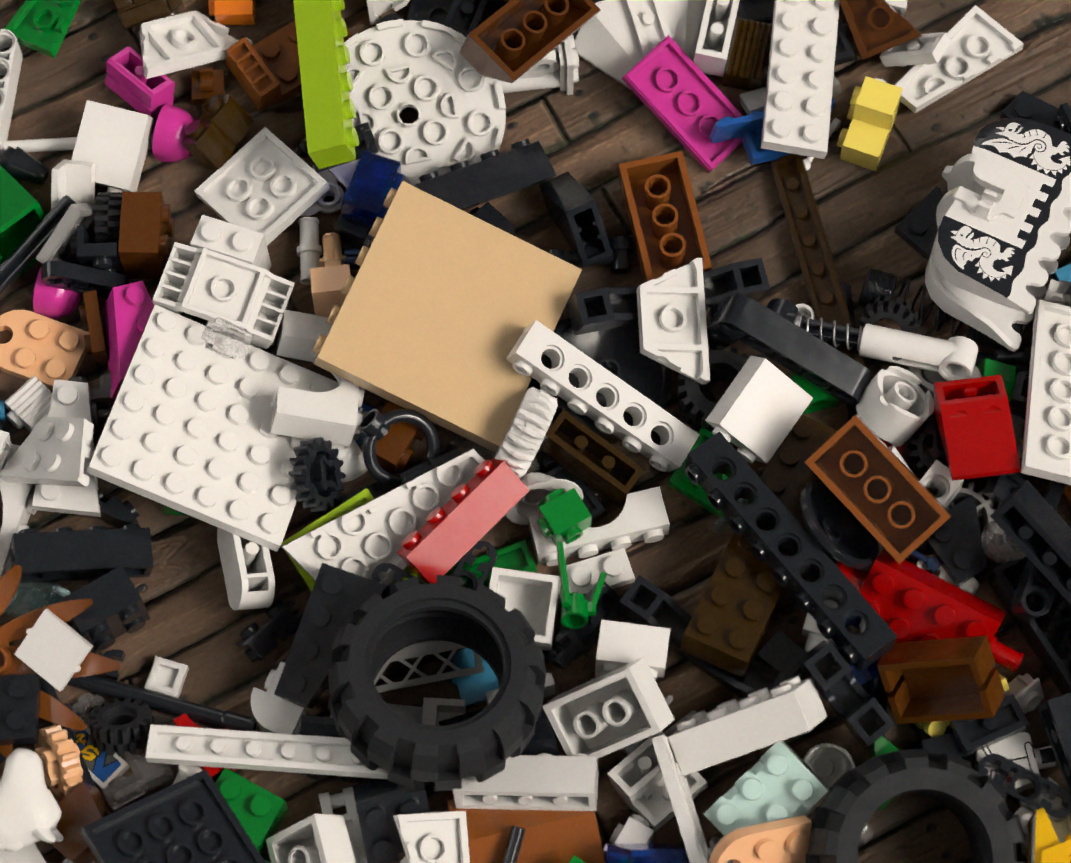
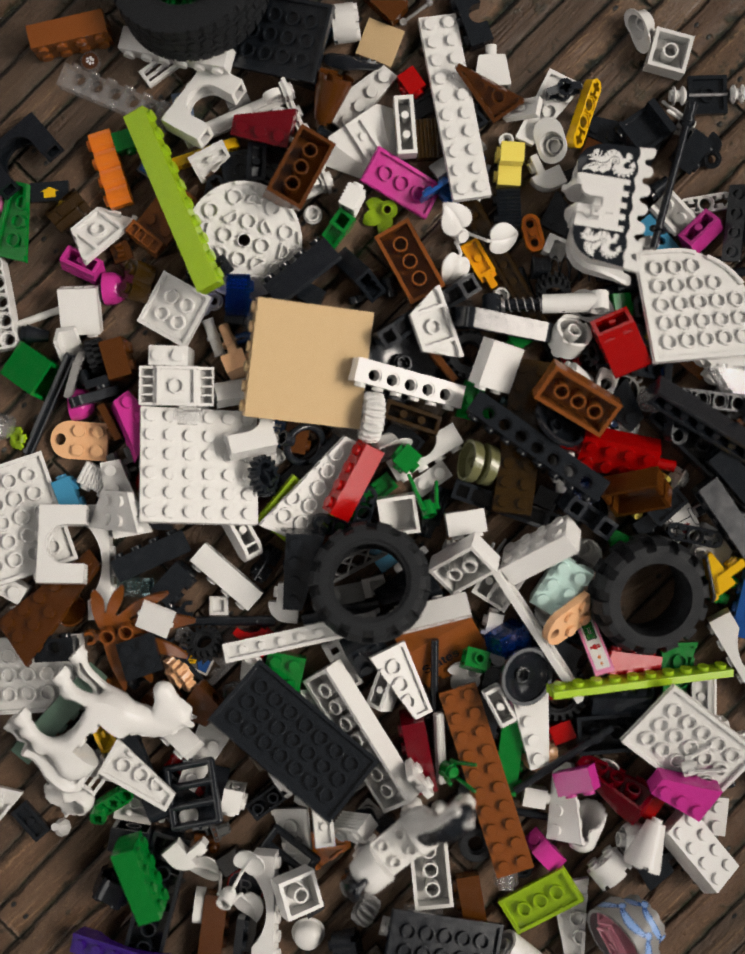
camera: 20 degrees left, 20 degrees up
none -> white brick [190,542,264,611]
none -> white plate [303,205,322,225]
none -> green brick [322,207,357,250]
none -> white brick [338,181,366,218]
none -> lime plate [362,197,398,234]
none -> reddish brown tile [426,353,458,382]
none -> white plant [441,202,518,285]
none -> olive wheel [457,439,501,486]
none -> light orange hinge [460,238,498,290]
none -> black brick [492,188,522,230]
none -> orange plate [521,214,545,253]
none -> white brick [527,153,567,192]
none -> white piece [533,117,567,164]
none -> white panel [540,233,566,262]
none -> black piece [544,78,583,102]
none -> yellow beam [566,78,601,149]

